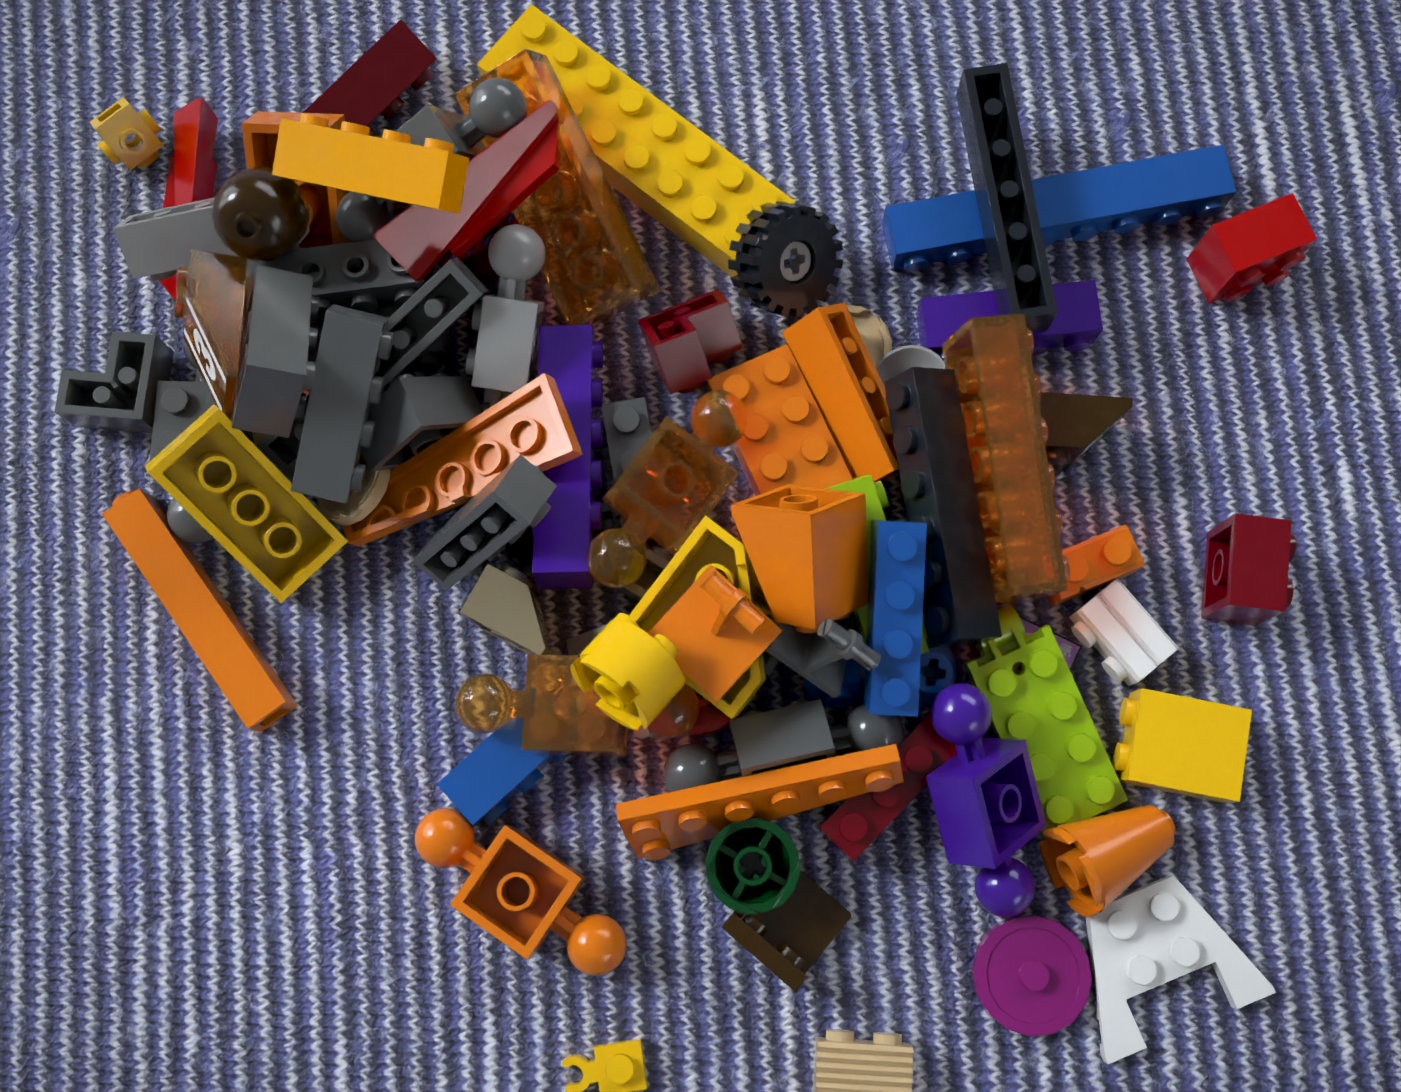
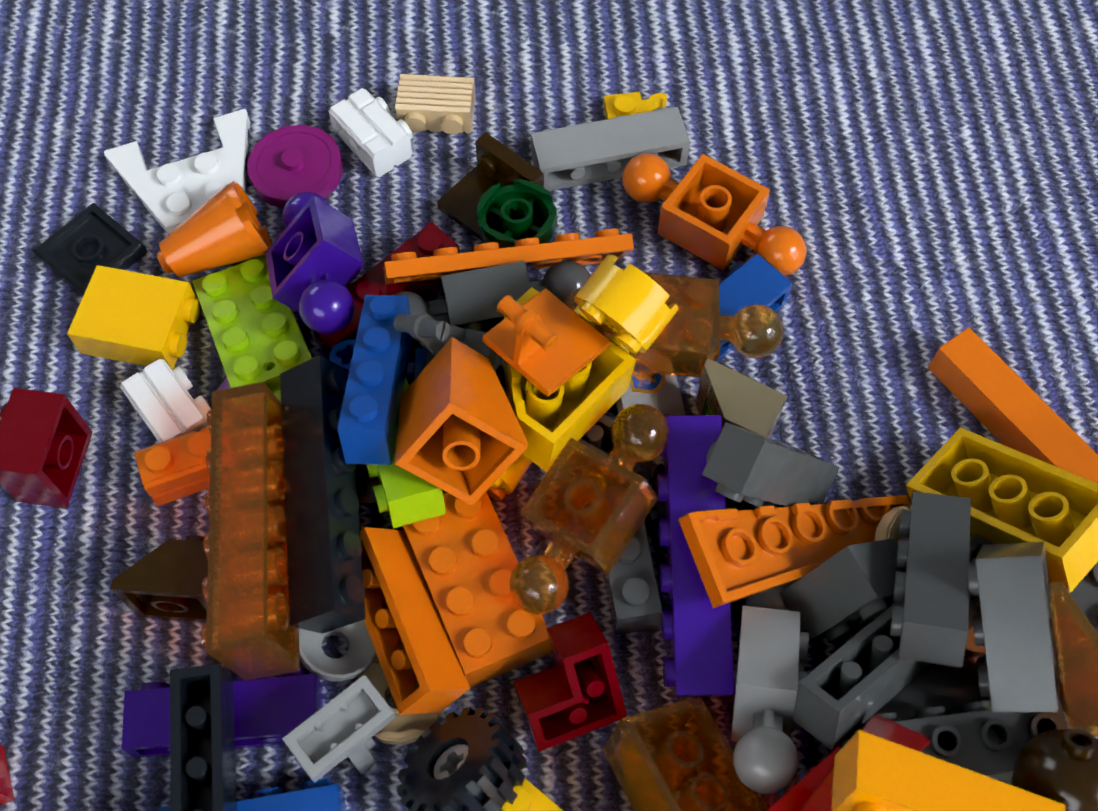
camera: 175 degrees right, 15 degrees down
none -> black tile [33,203,148,298]
none -> light grey bracket [282,674,396,783]
none -> white brick [329,88,413,178]
none -> light grey brick [531,107,690,191]

